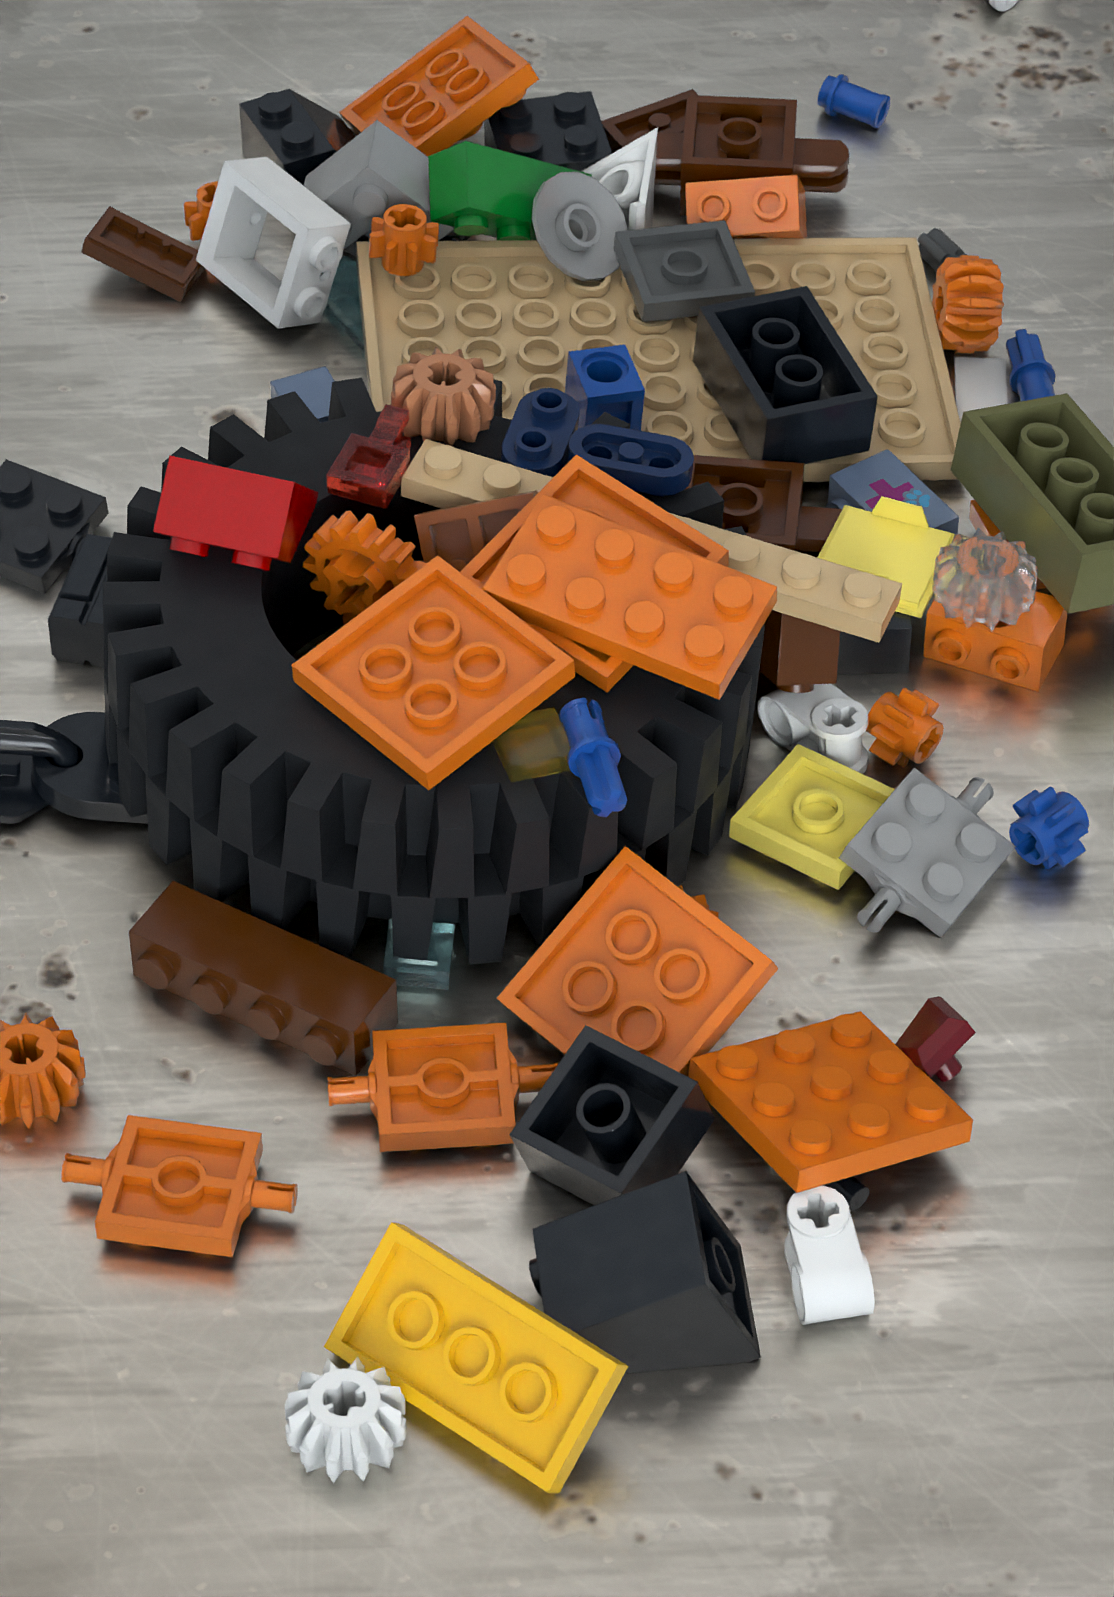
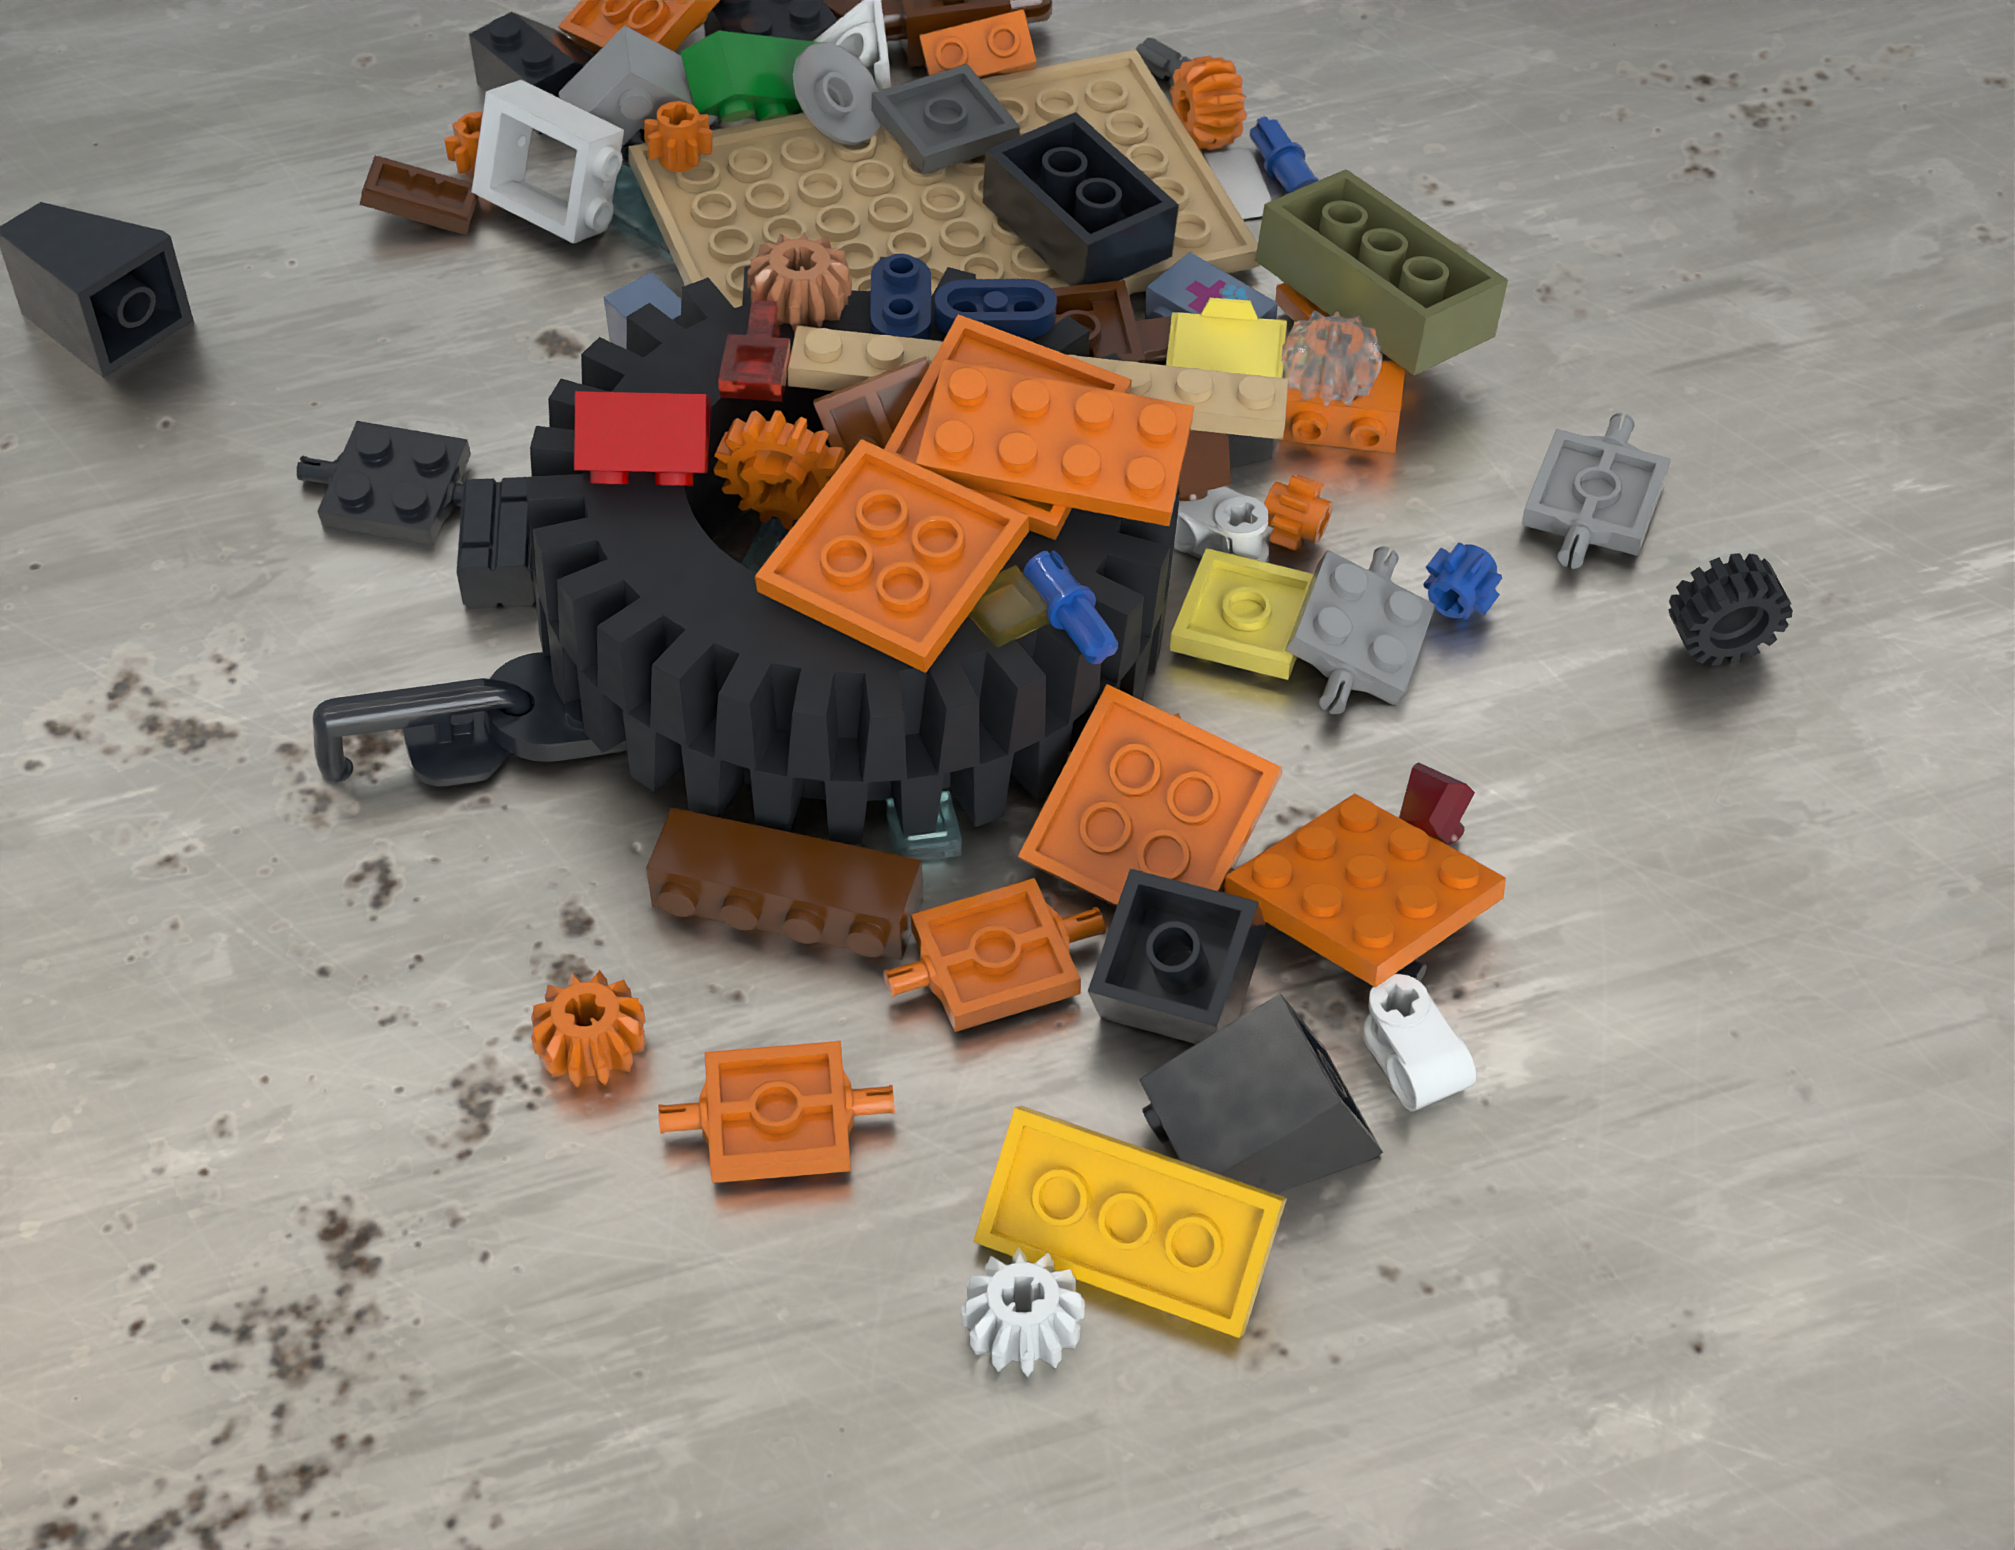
camera: 15 degrees left, 5 degrees up
blue brick [565,344,645,431] -> none

